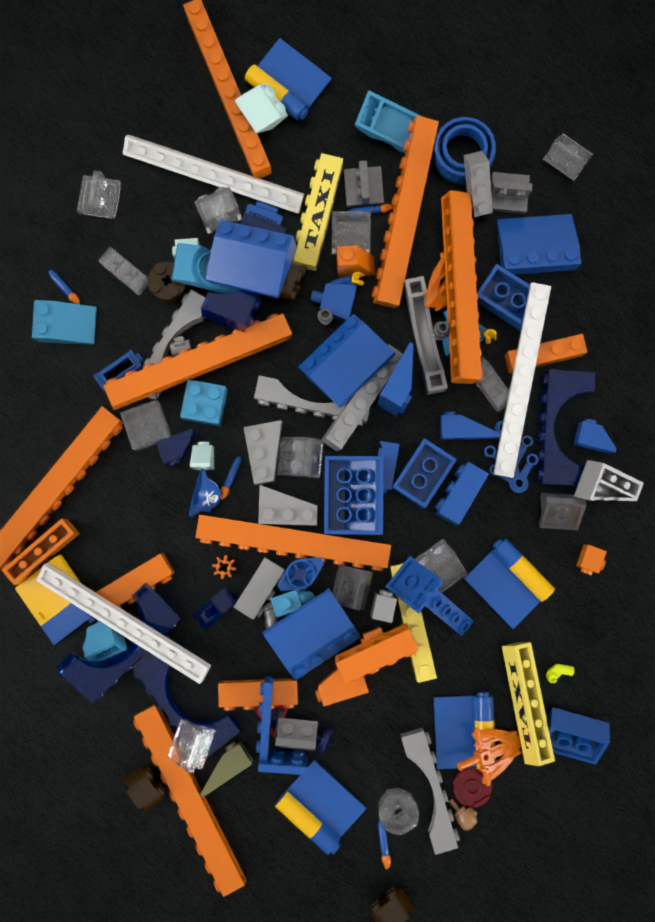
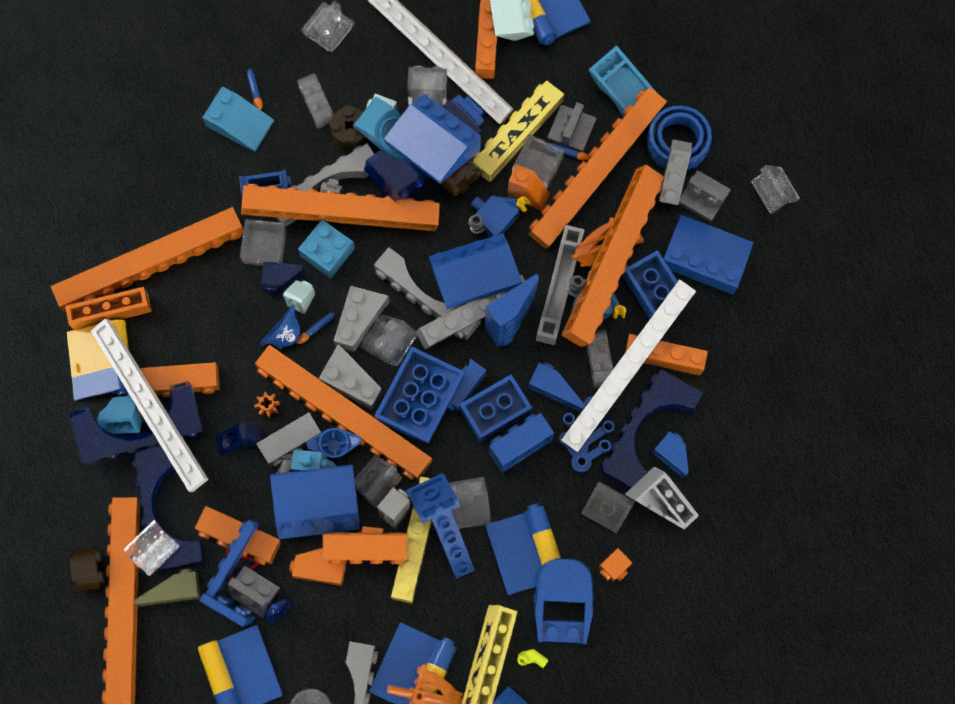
camera: 20 degrees right, 10 degrees down
none -> blue slope [533,558,594,644]

